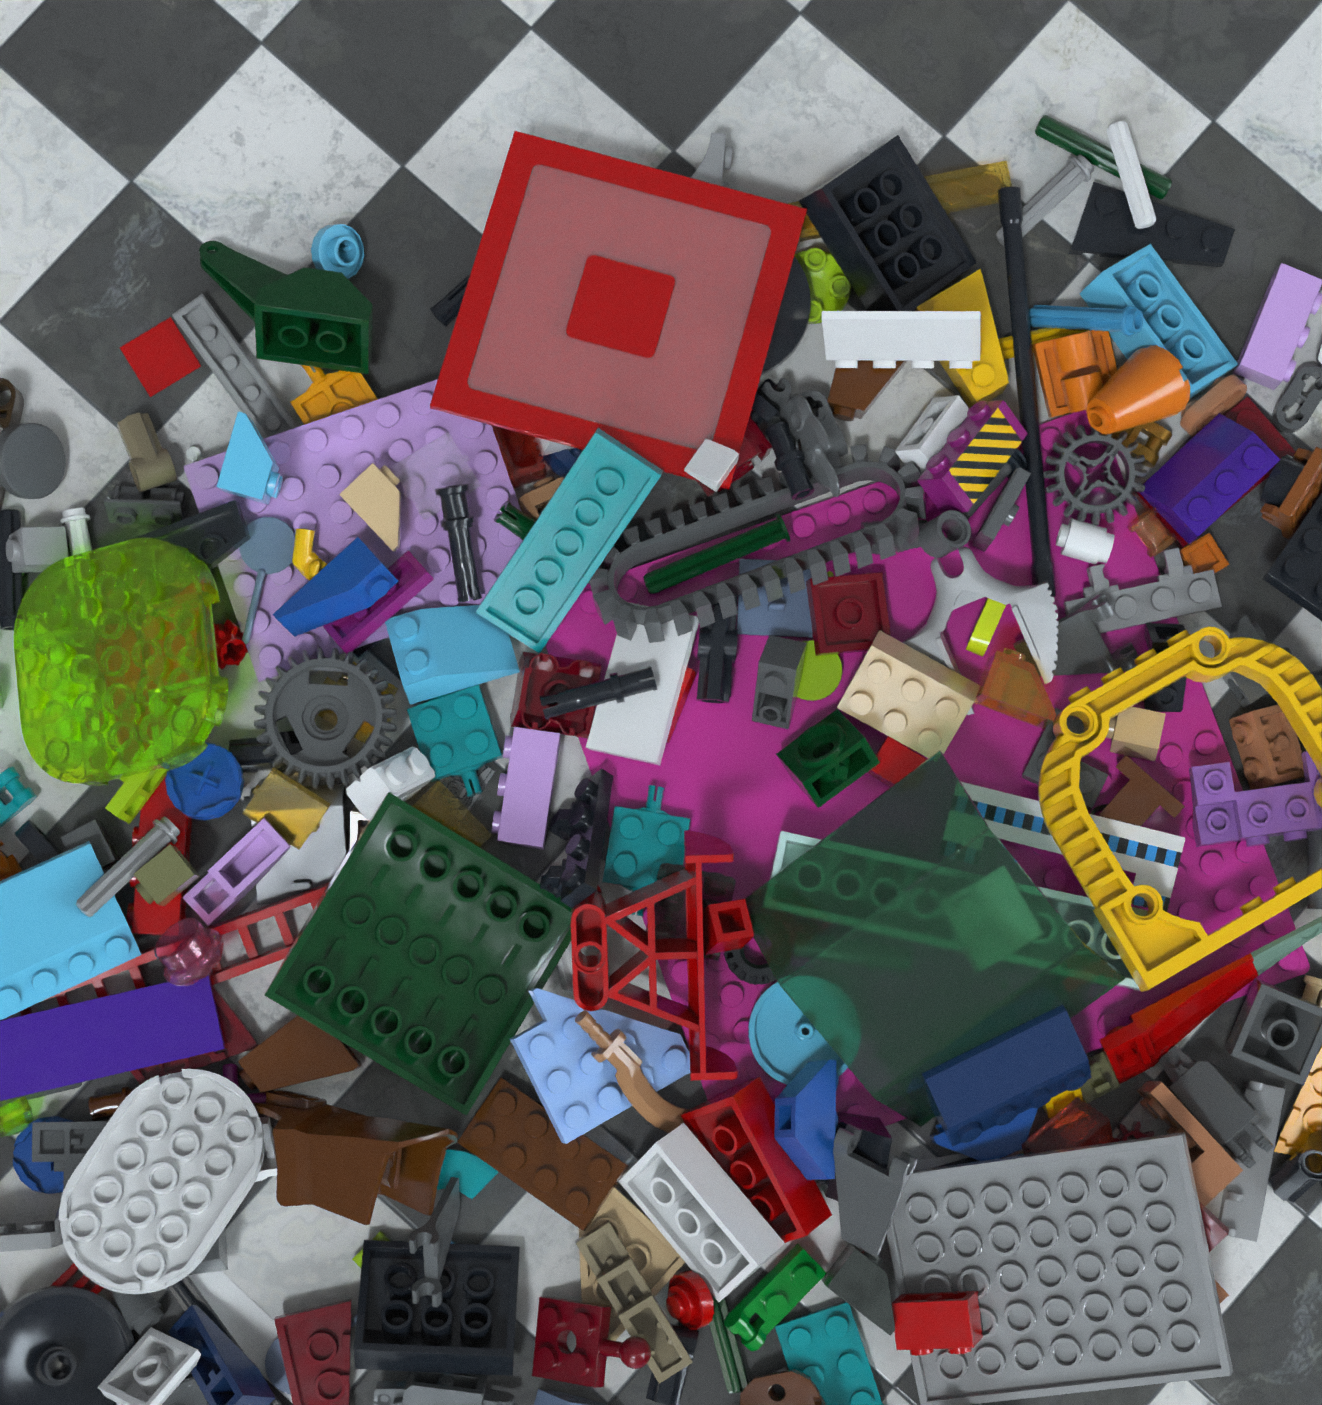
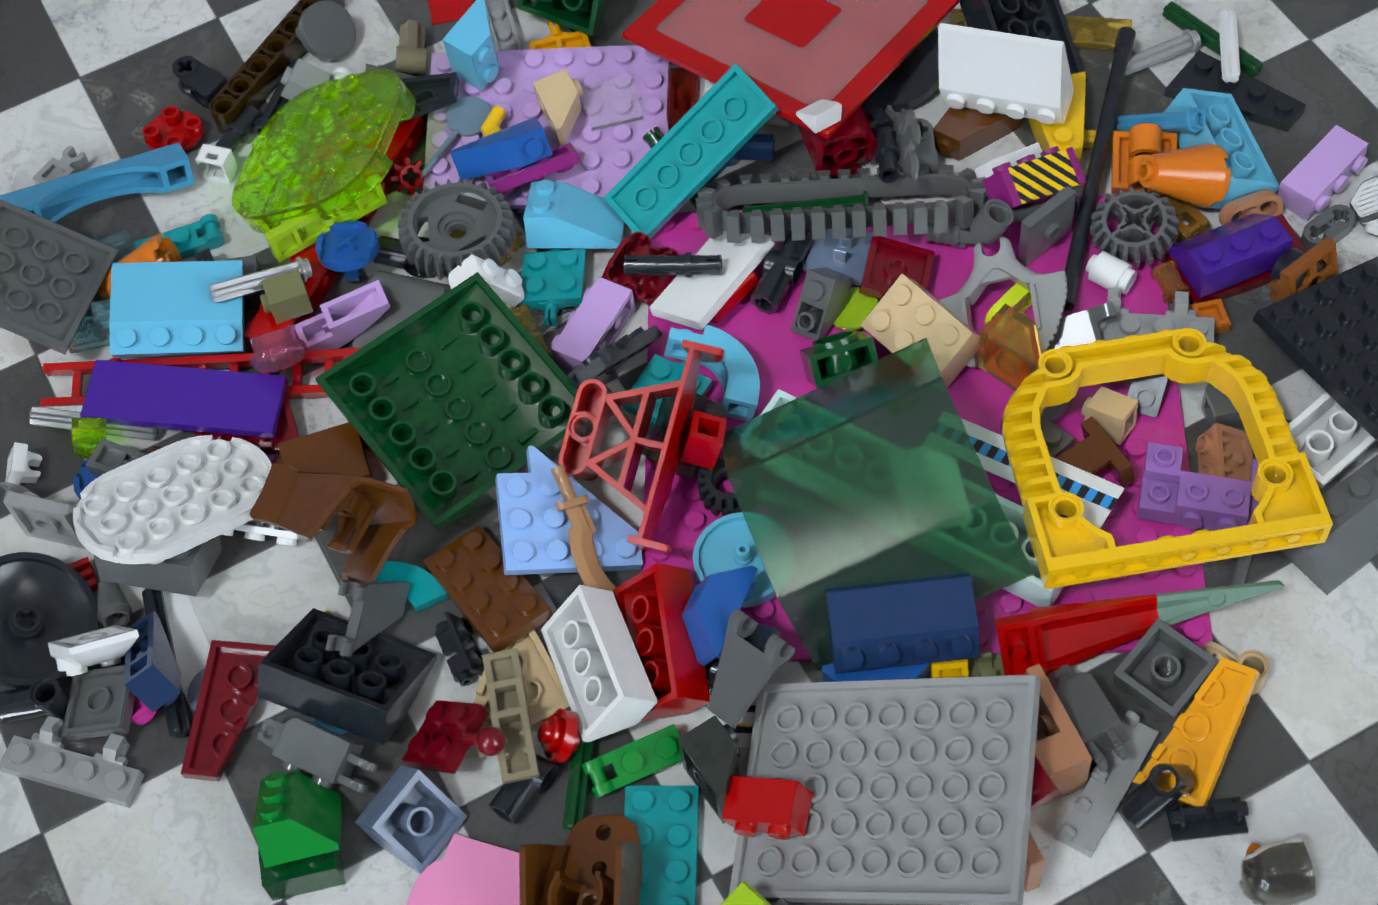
camera: 30 degrees right, 25 degrees down
clear yellow piece [242,767,331,850] -> none
black pin [435,484,482,602] -> none
none -> black hinge [435,611,484,686]
none -> medium azure arch [664,324,760,422]

